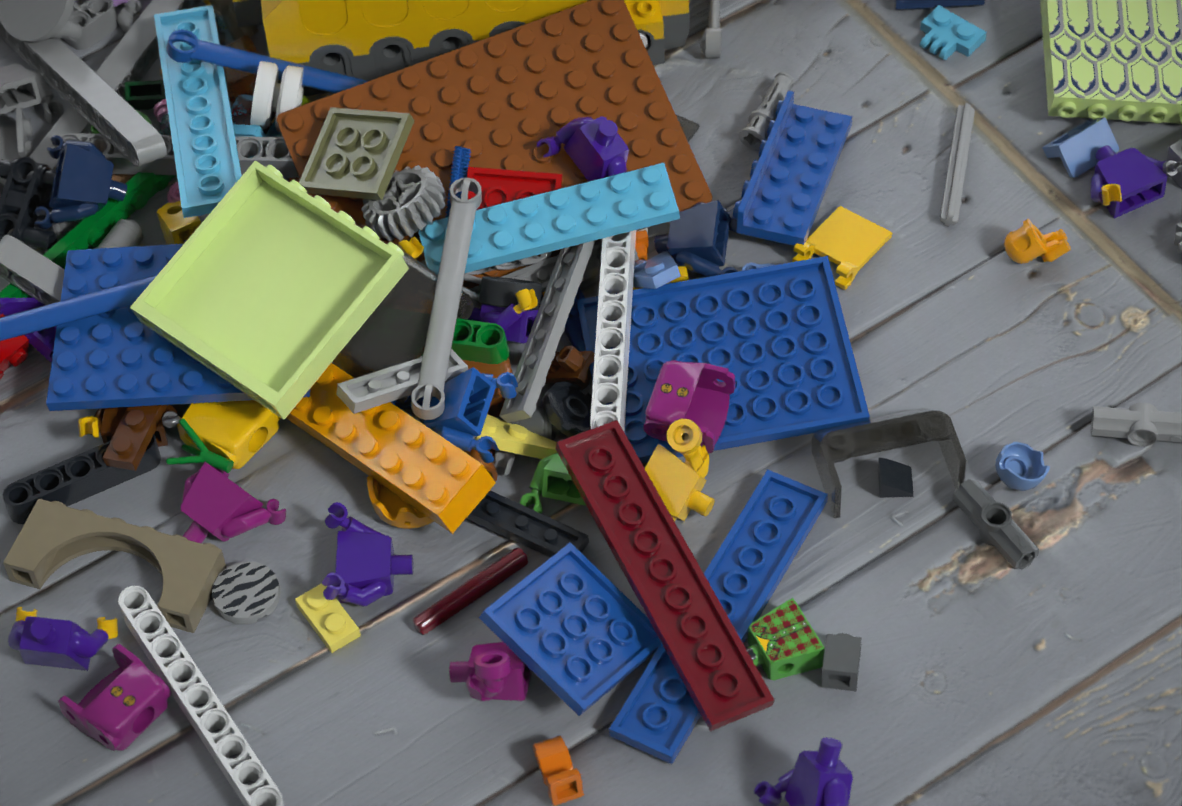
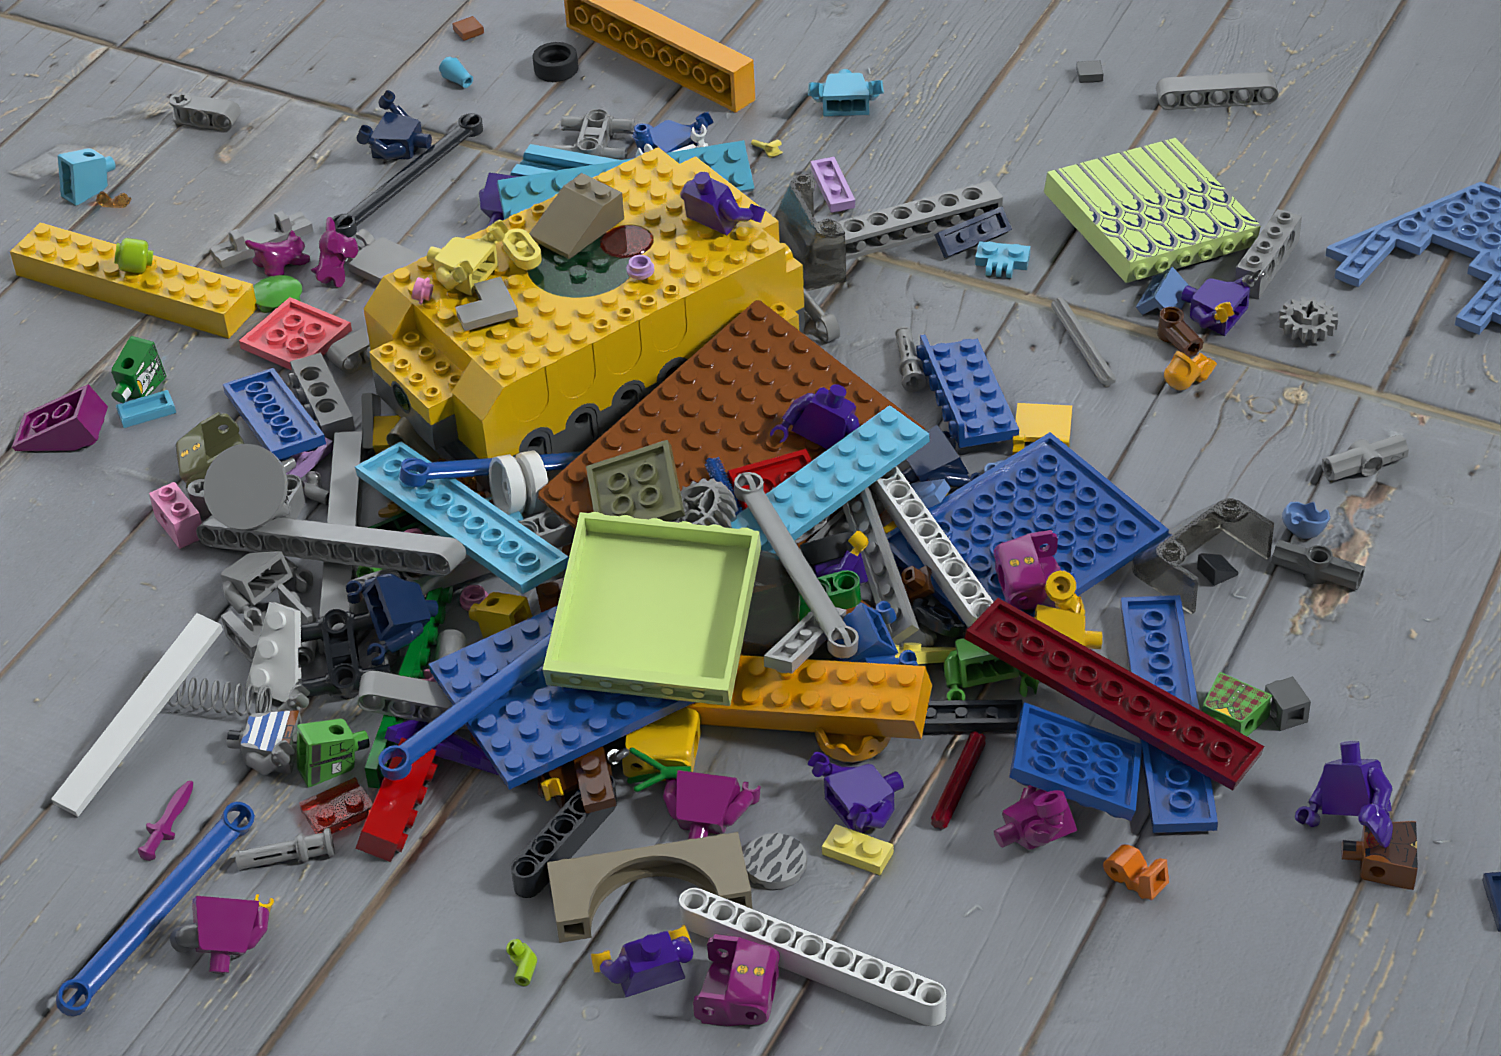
camera: 30 degrees left, 10 degrees down
none -> reddish brown piece [1157,307,1204,358]

